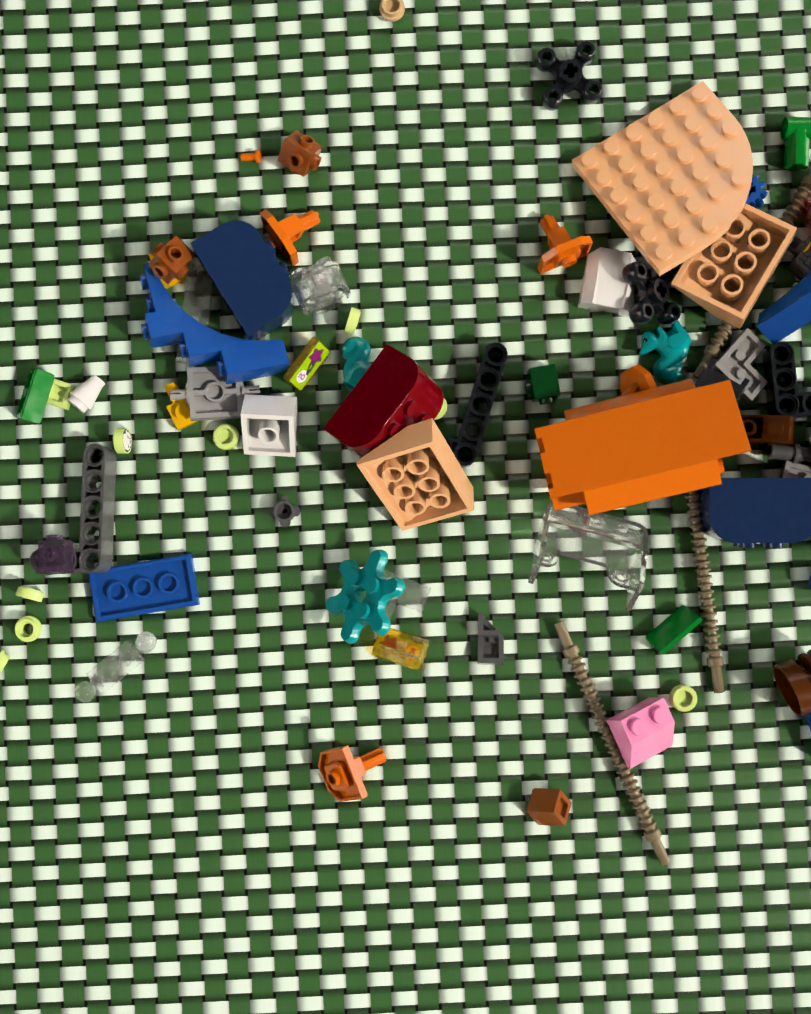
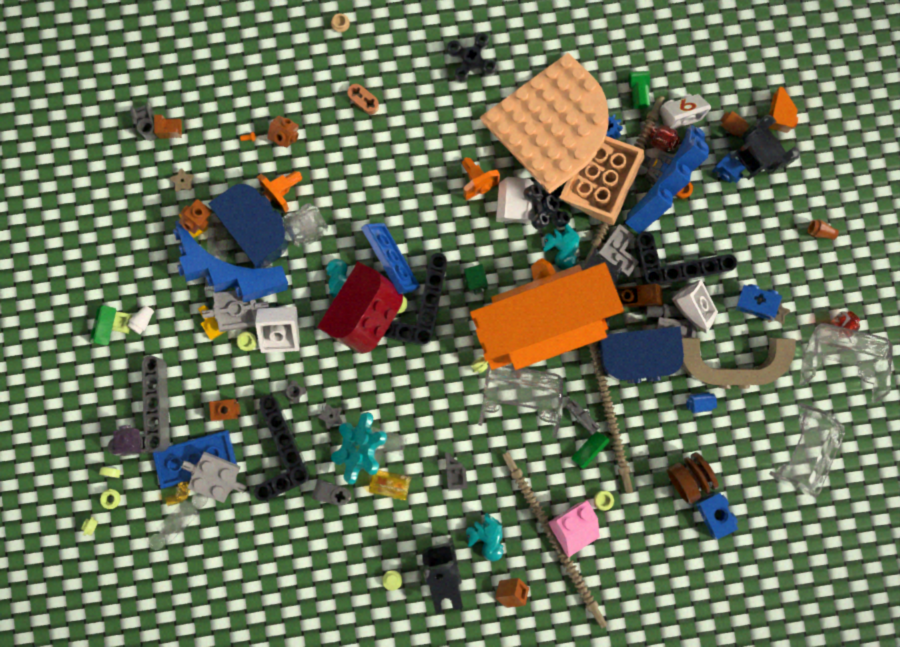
camera: 10 degrees left, 5 degrees down
yellowish green tile [113,428,132,454] -> none
slope [283,336,331,392] -> none
orange piece [318,745,386,802] -> none
yellowish green tile [344,307,361,335] -> none
light nougat slope [357,418,474,531] -> none
none -> dark grey piece [130,102,158,141]
none -> dark orange panel [154,114,182,139]
none -> clear yellow arm [165,482,190,506]
none -> dark tan plate [170,168,195,192]
none -> light grey plate [181,451,247,503]
none -> dark orange brick [209,399,241,422]
none -> black beam [254,395,310,501]
none -> dark grey piece [312,479,351,506]
none -> dark grey plate [318,404,343,429]
none -> nougat beam [348,84,379,115]
none -> blue tile [361,223,421,294]
none -> yellowish green plate [382,570,402,591]
none -> black piece [422,537,463,614]
none -> teal animal [466,513,504,562]
none -> yellowish green plate [471,356,488,373]
none -> dark grey pin [565,399,600,436]

